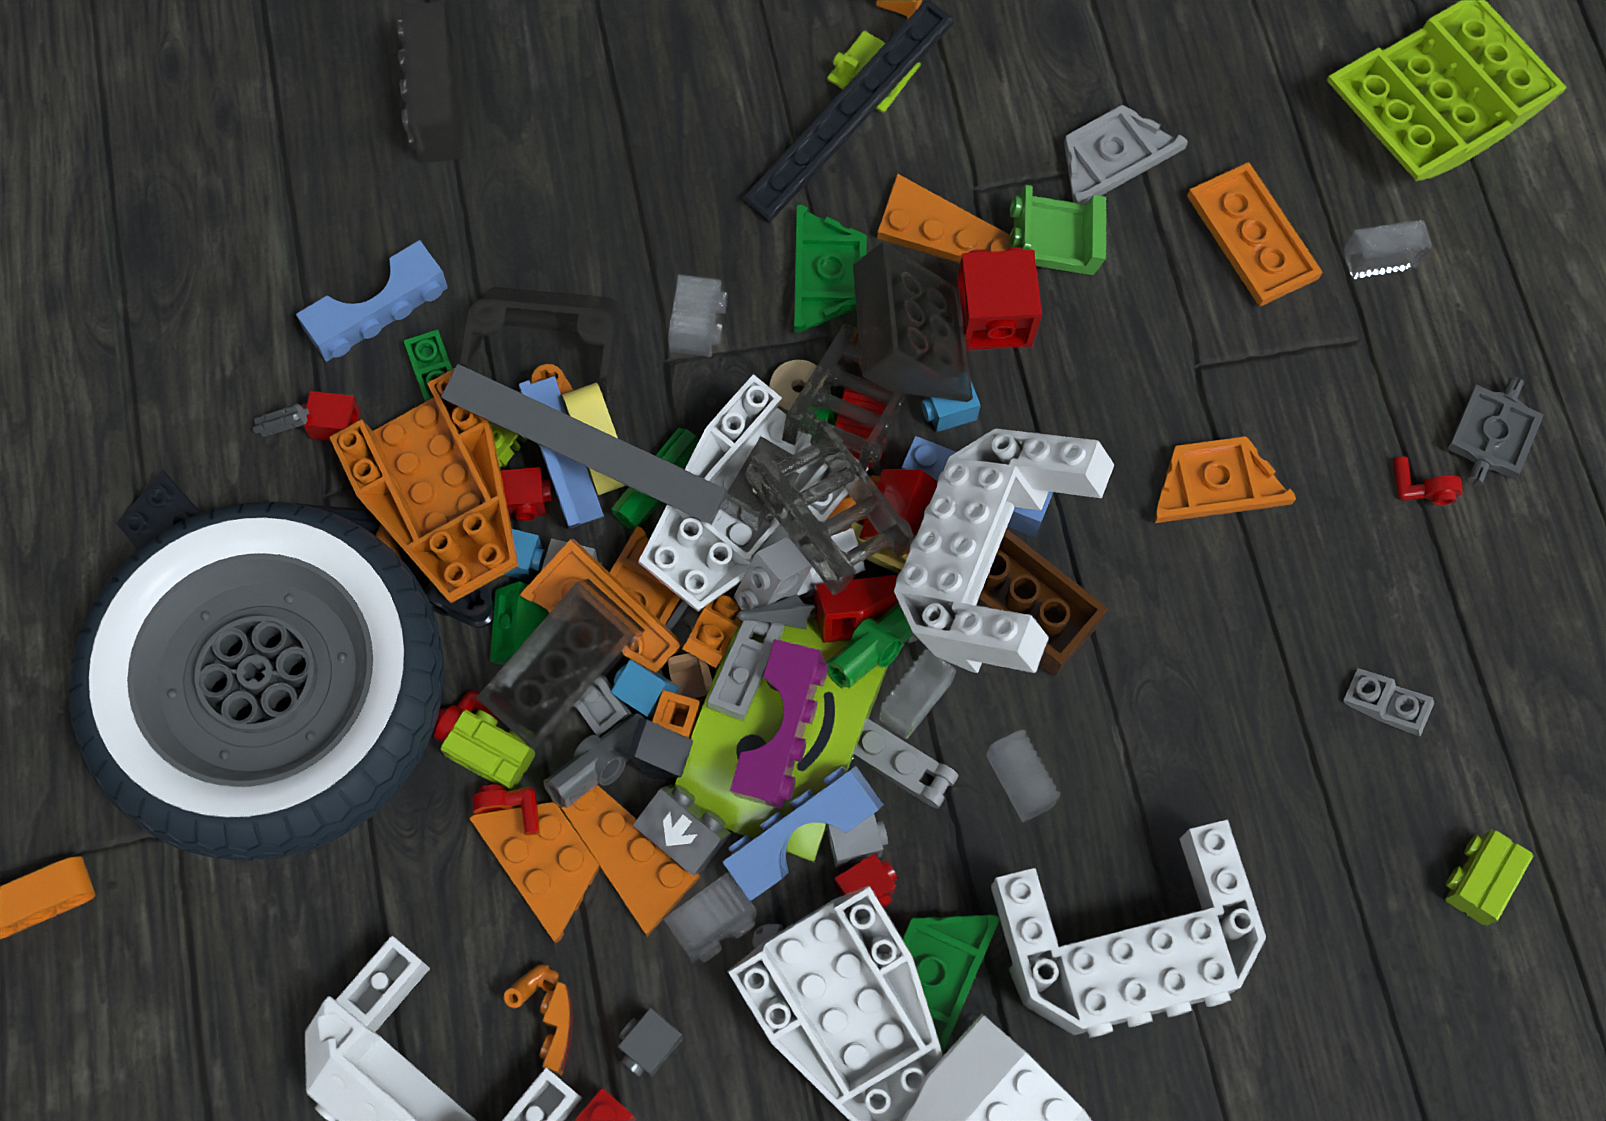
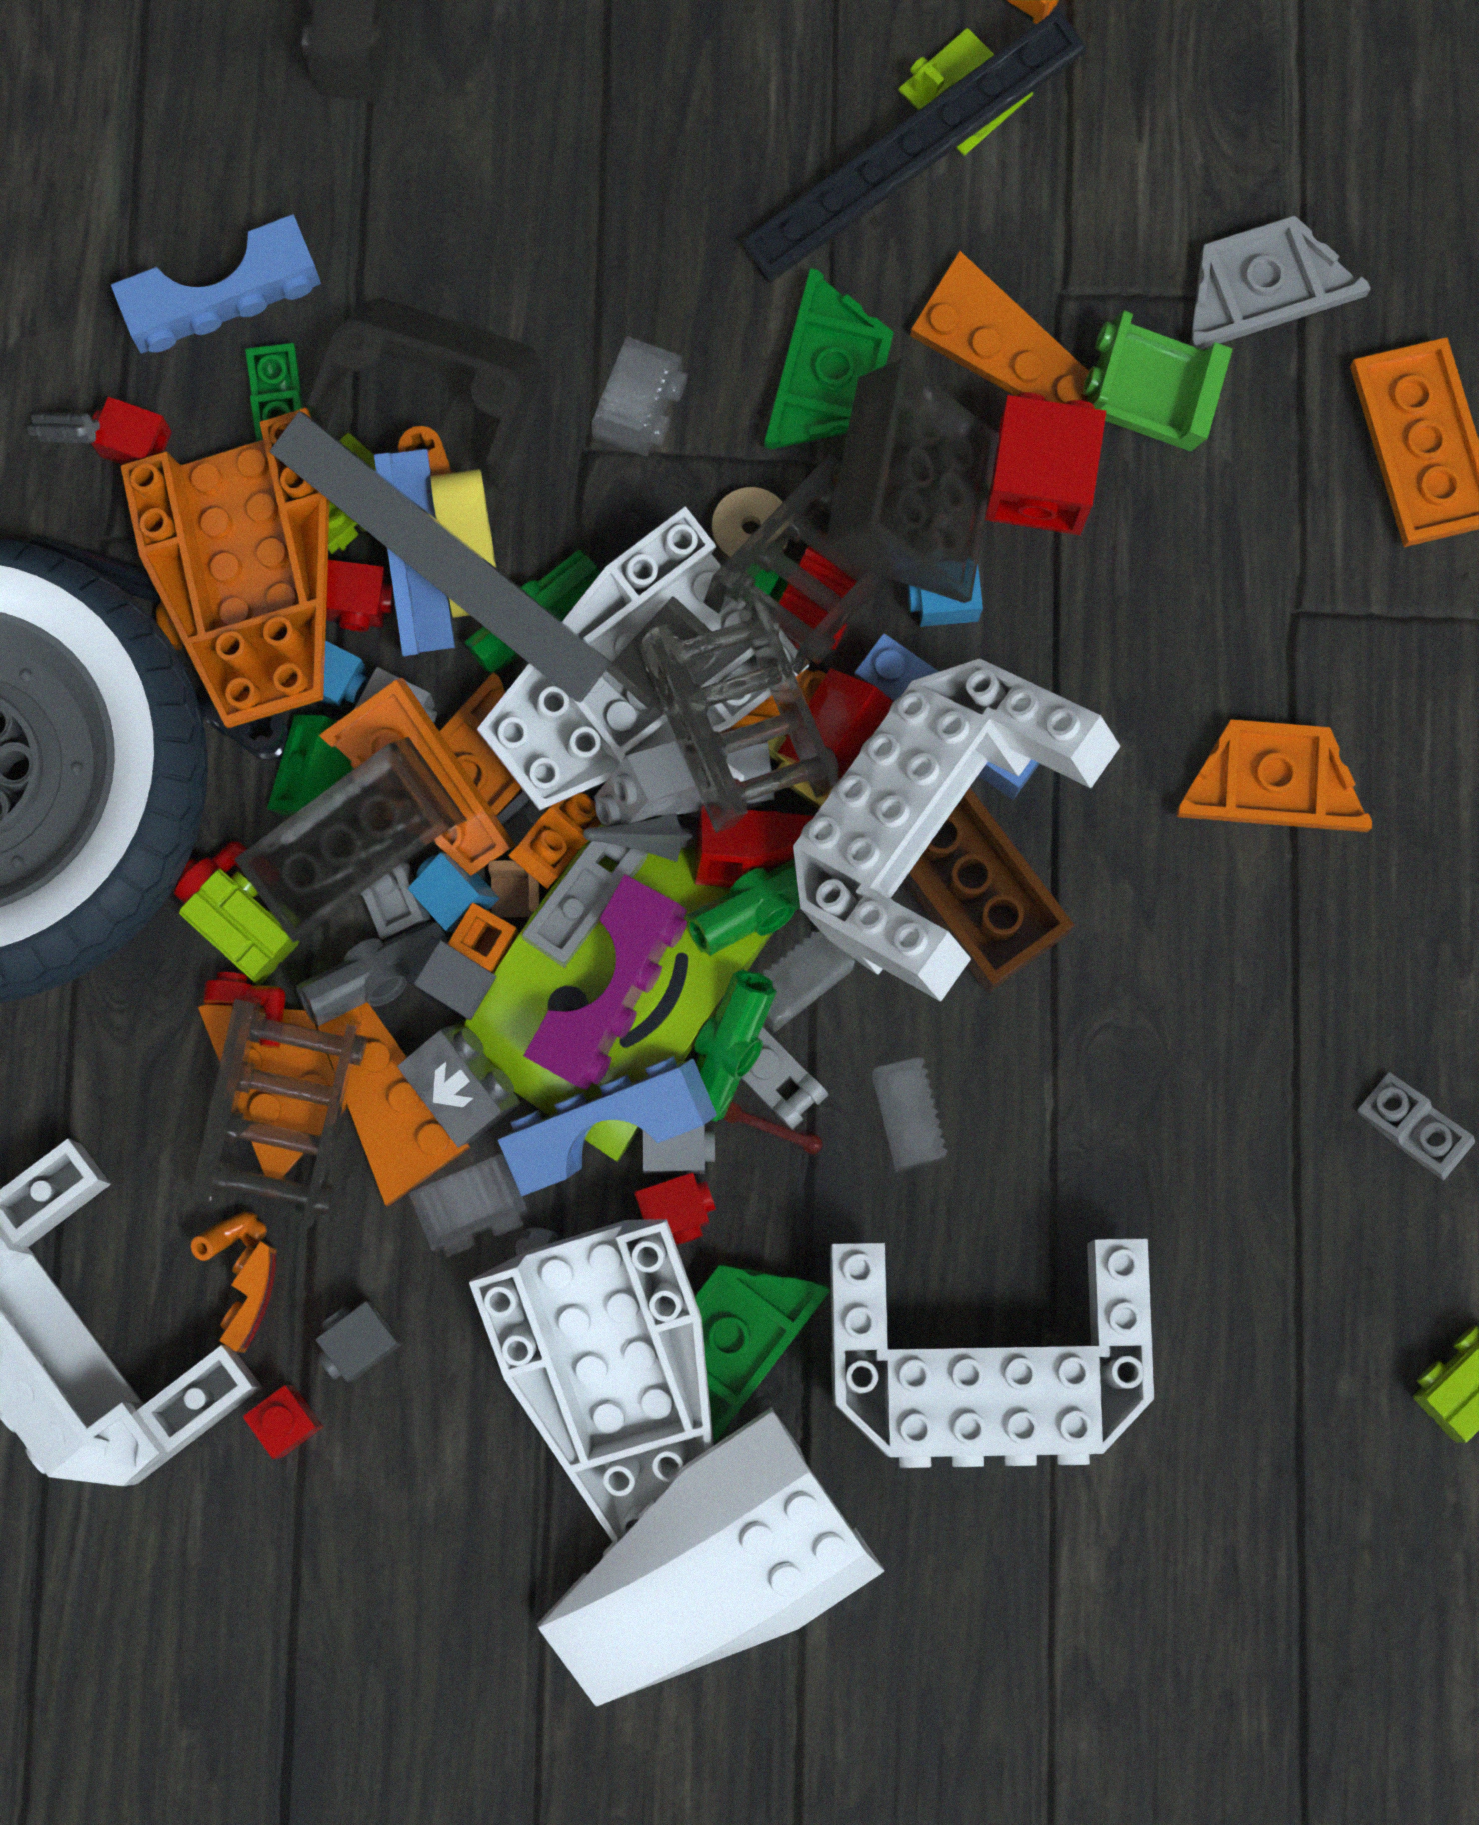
camera: 15 degrees right, 10 degrees up
none -> clear smoke fence [190,995,367,1227]
none -> green piece [694,969,777,1122]
none -> clear red hinge [724,1103,823,1154]

